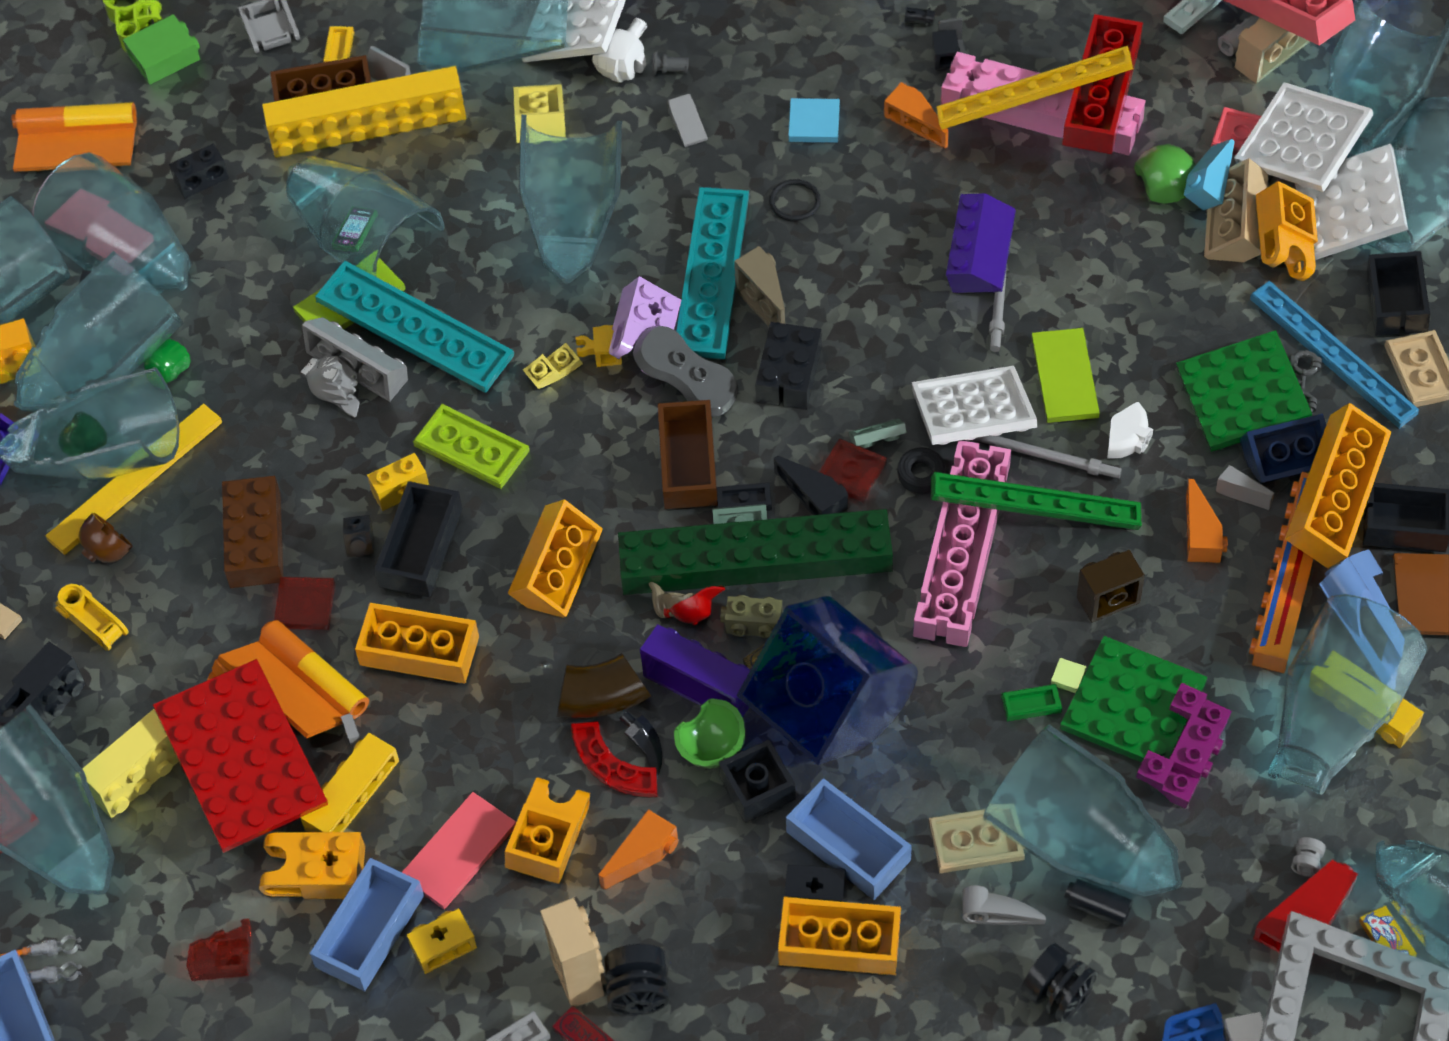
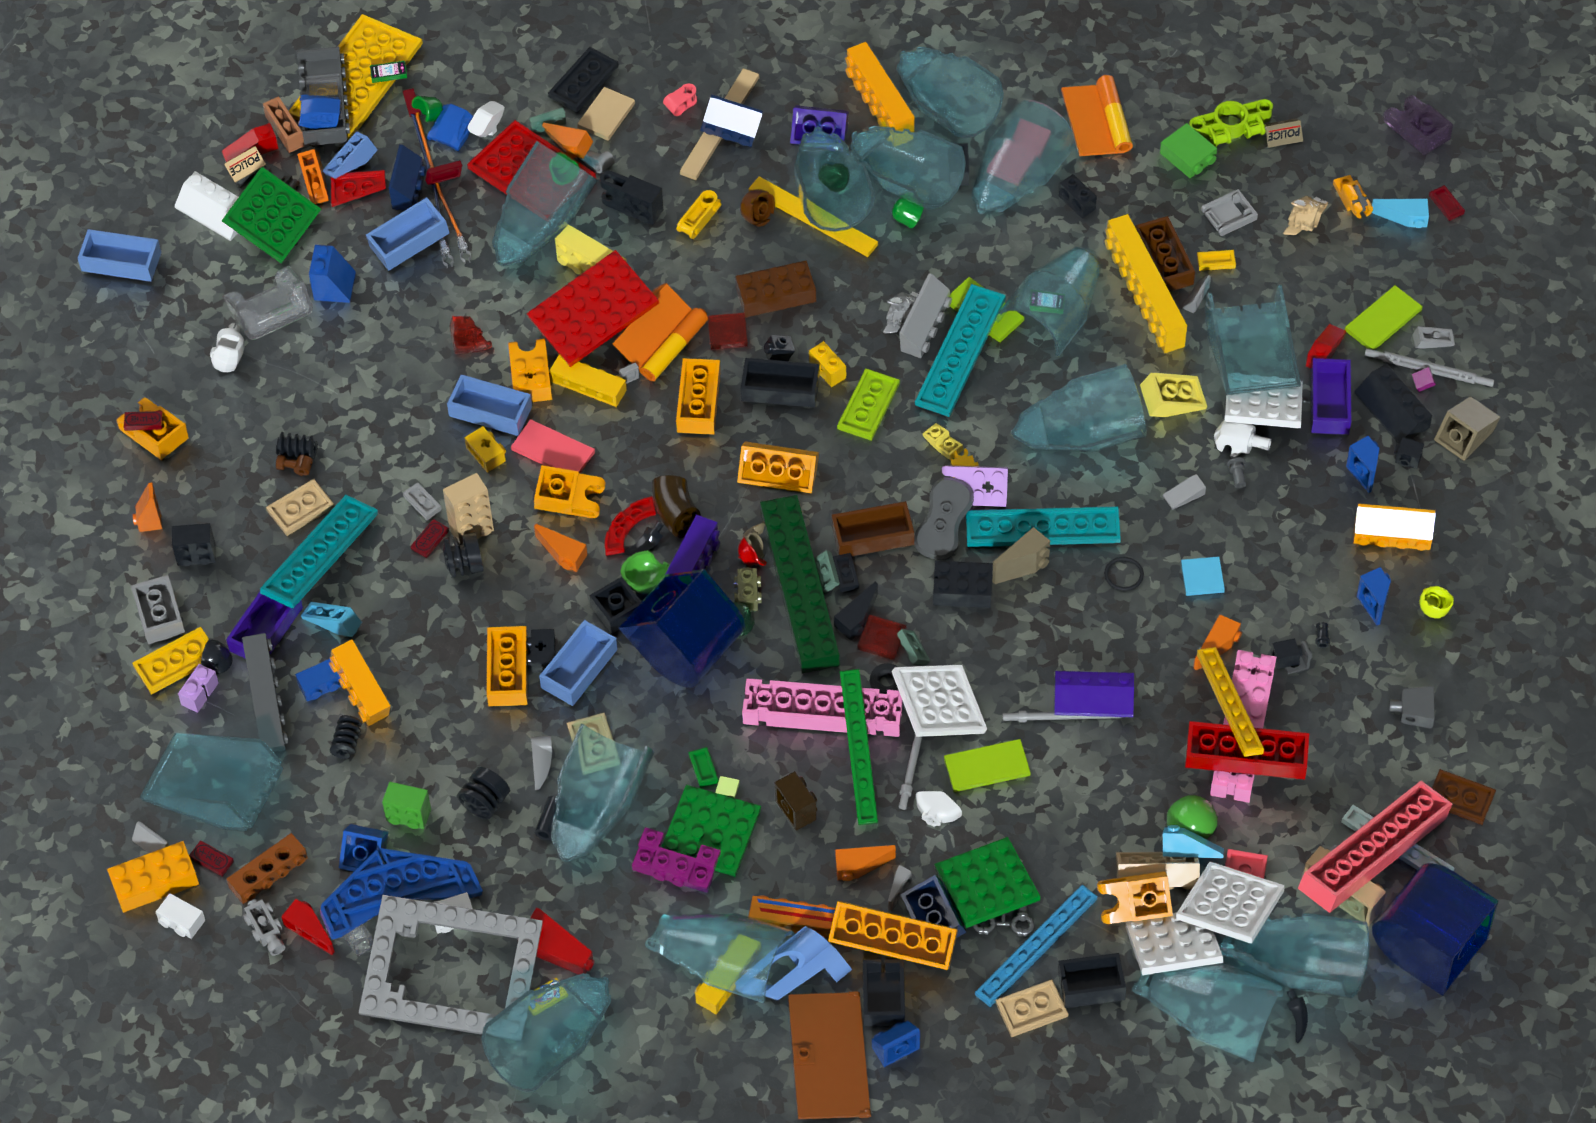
camera: 80 degrees right, 0 degrees up
light grey wheel [1291,837,1326,877] -> none

